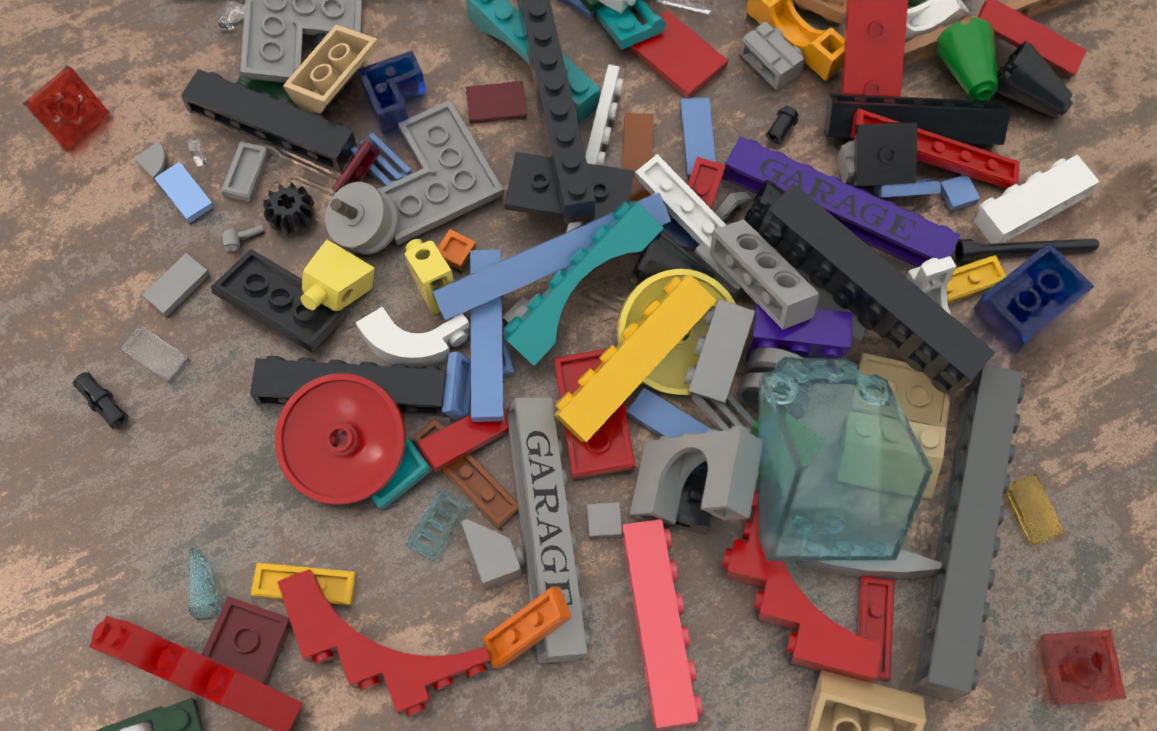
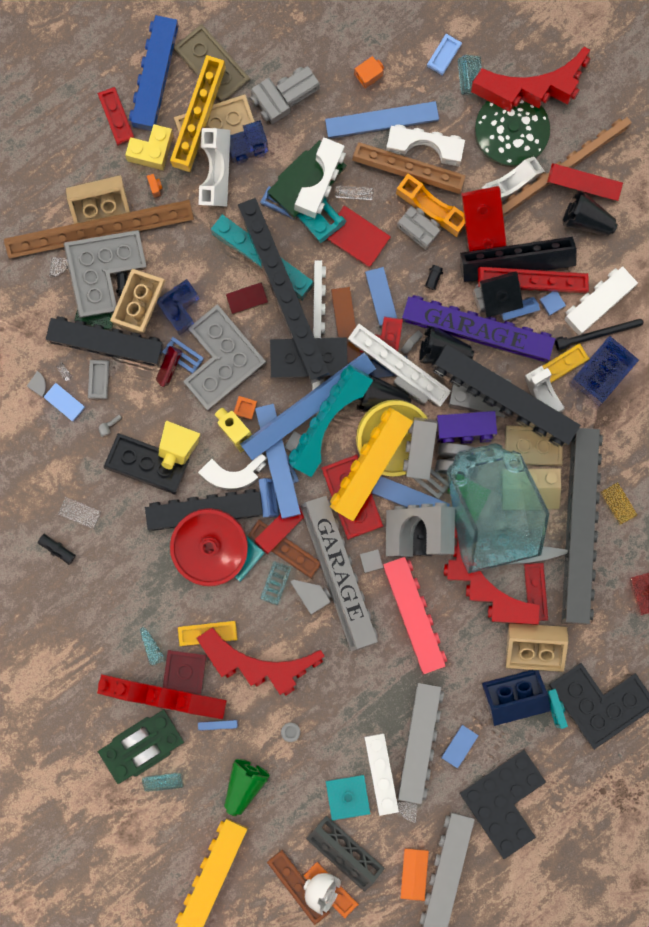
camera: 10 degrees left, 15 degrees up
light grey tile [142,253,210,317] -> none
black gear [263,182,315,235] -> none
light grey wheel [325,182,399,255] -> none
orange tile [483,586,572,669] -> none
light grey brick [709,219,819,330] -> none
green cone [937,18,998,101] -> none

